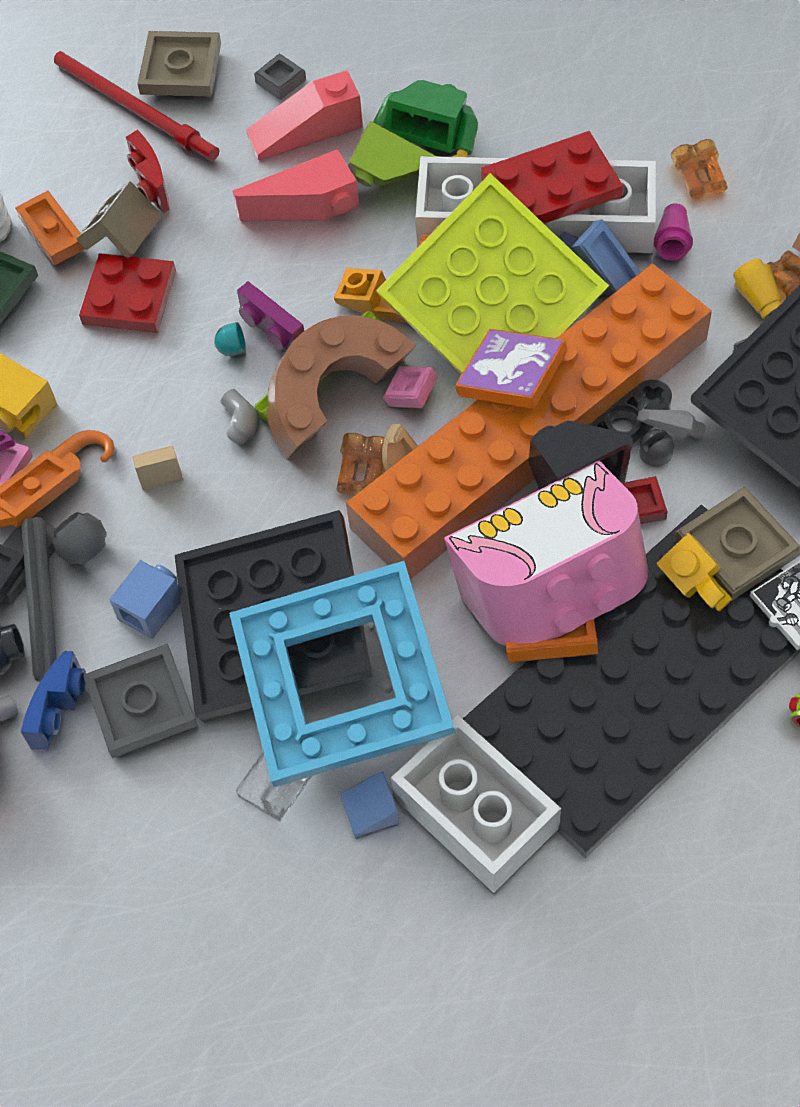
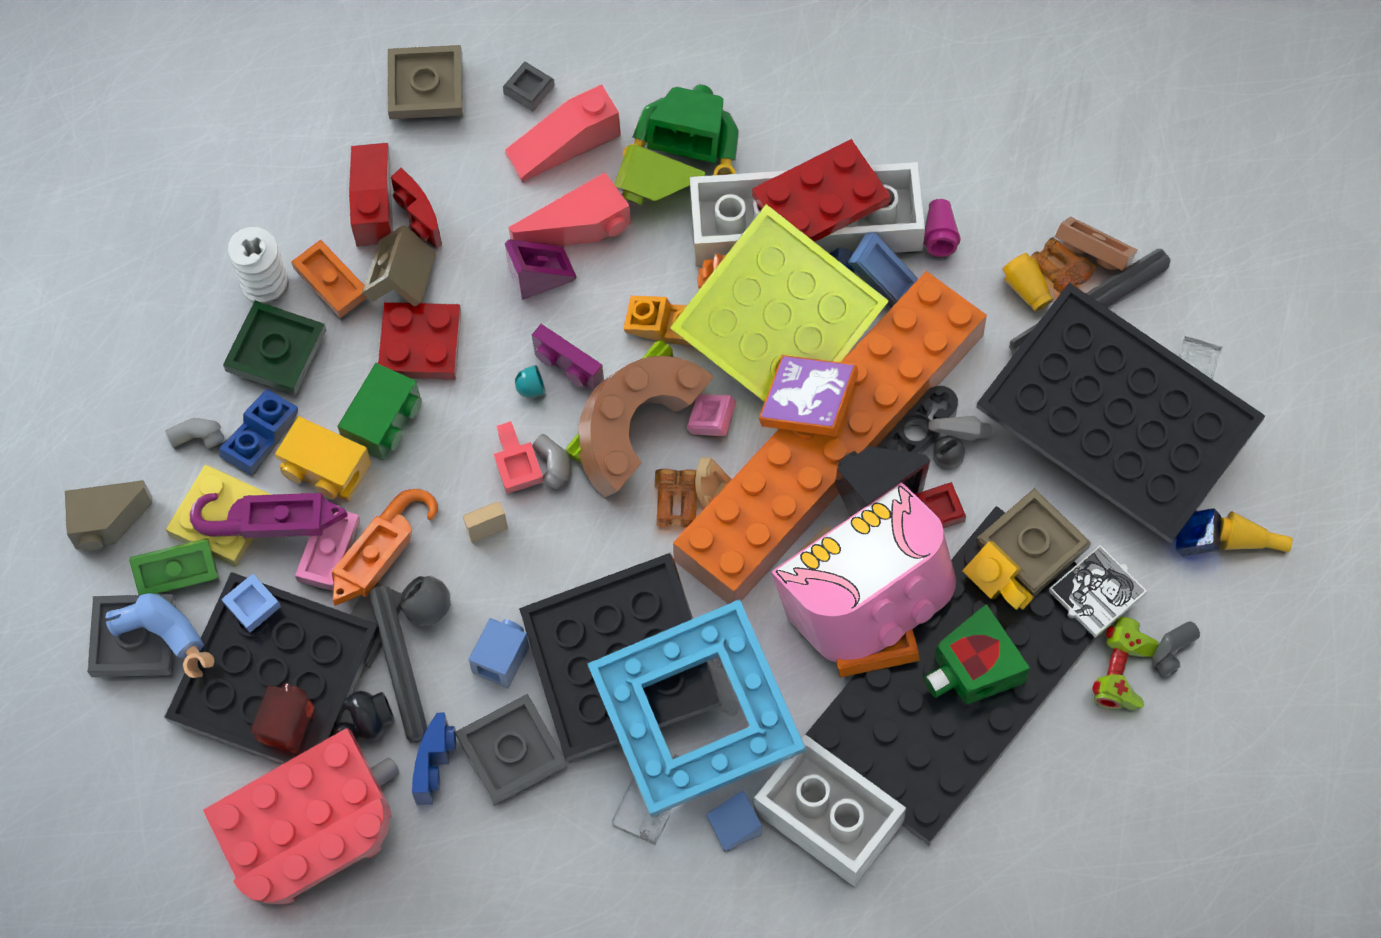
camera: 10 degrees left, 5 degrees up
red bar [54,51,220,161] -> none
clear orange piece [671,139,728,199] -> none
none -> green brick [337,363,422,461]
none -> red slope [349,143,393,247]
none -> coral plate [494,421,544,494]
none -> magenta slope [504,239,577,300]
none -> green torso [924,605,1030,704]

